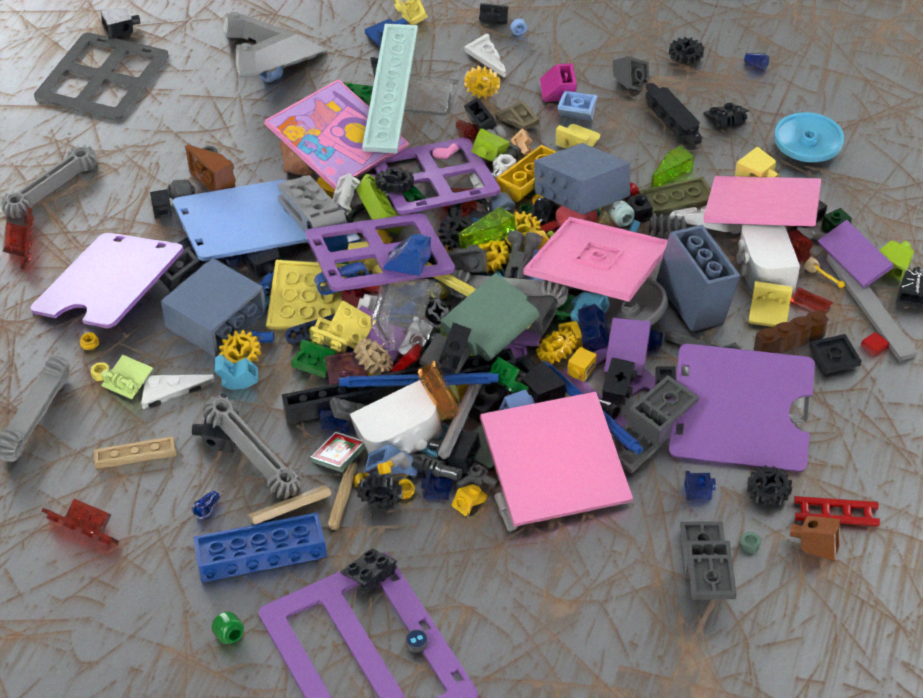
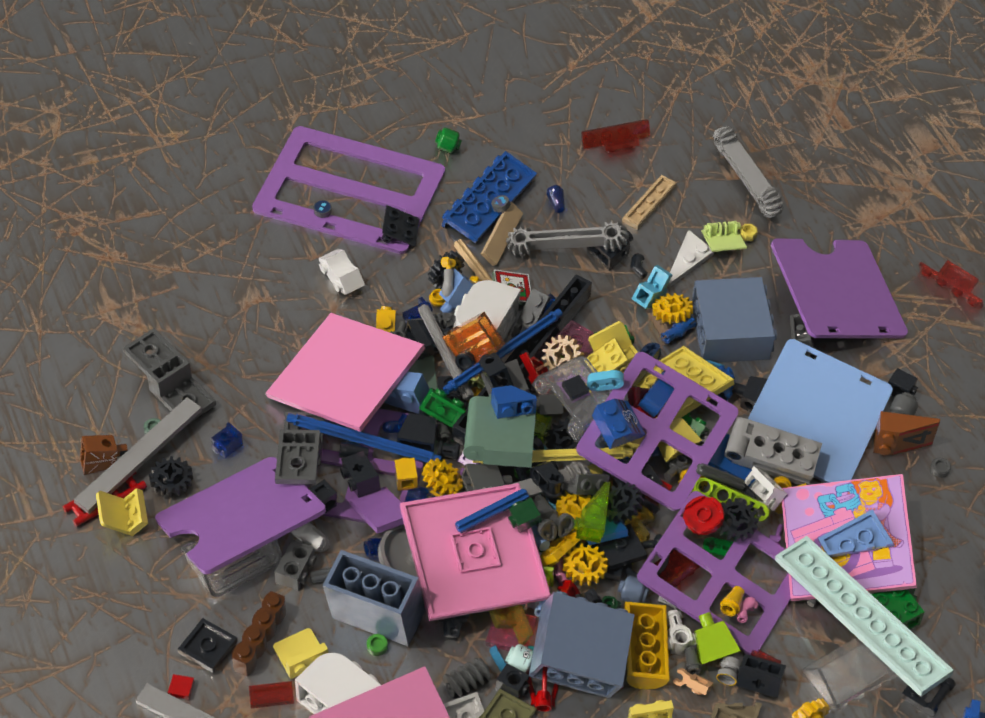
camera: 135 degrees right, 5 degrees up
none -> light grey tile [74,397,202,514]
none -> light yellow bracket [96,488,148,536]
none -> white brick [318,249,365,295]
none -> black tile [455,351,476,371]
none -> blue axle [455,489,529,533]
none -> dark grey tile [491,195,511,212]
none -> blue slope [491,385,537,419]
none -> dark green brick [508,498,542,533]
none -> black piece [530,462,564,499]
none -> black tile [561,375,589,401]
none -> medium azure beam [587,370,624,391]
none -> red tile [683,496,724,535]
none -> dark grey axle [696,463,745,490]
none -> yellow cone [720,586,745,617]
none -> medium blue wing [818,509,894,557]

